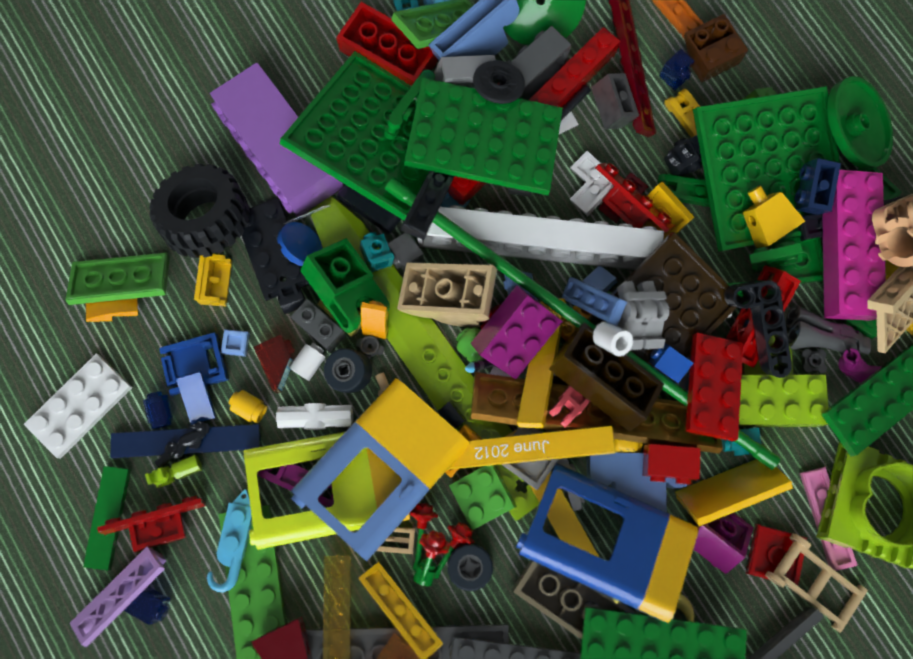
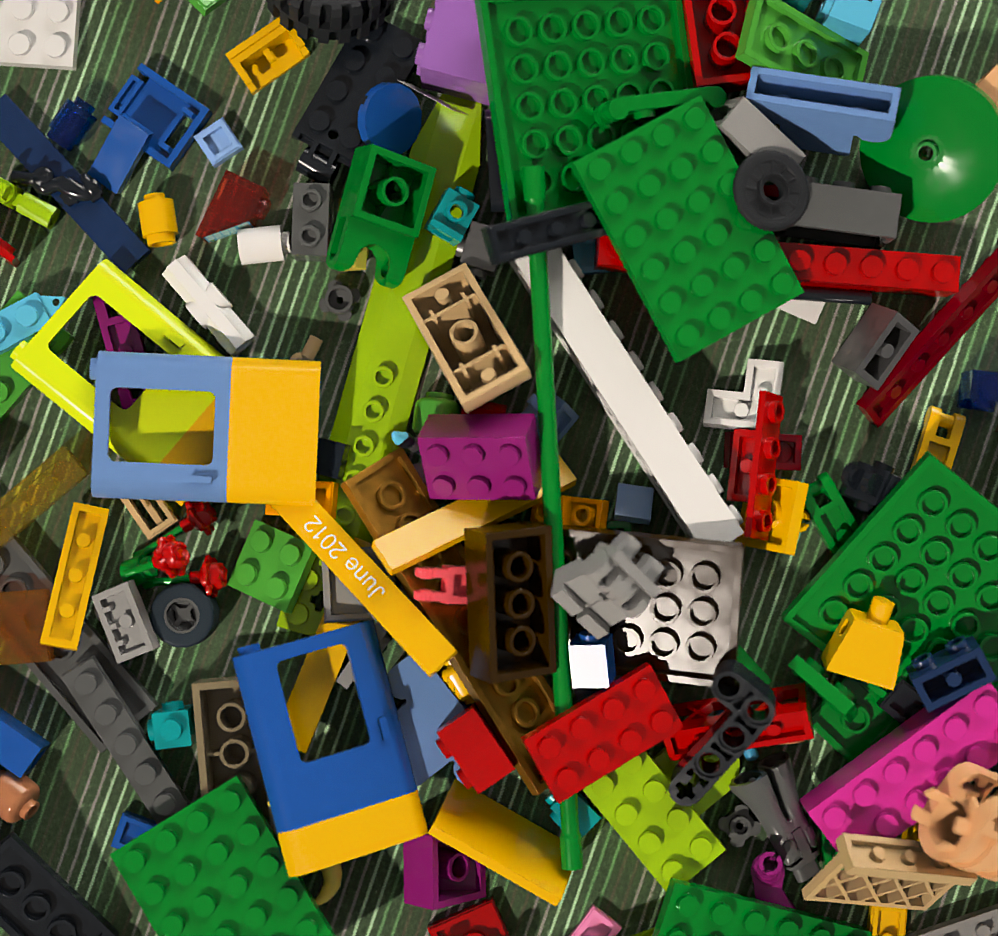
camera: 50 degrees right, 10 degrees up
black wheel [324,348,372,393] -> none
light orange slope [361,301,389,339] -> none
medium blue tile [562,277,627,326] -> none
white brick [593,322,633,356] -> none
none -> light grey bracket [91,579,161,664]
none -> teal brick [147,700,196,750]

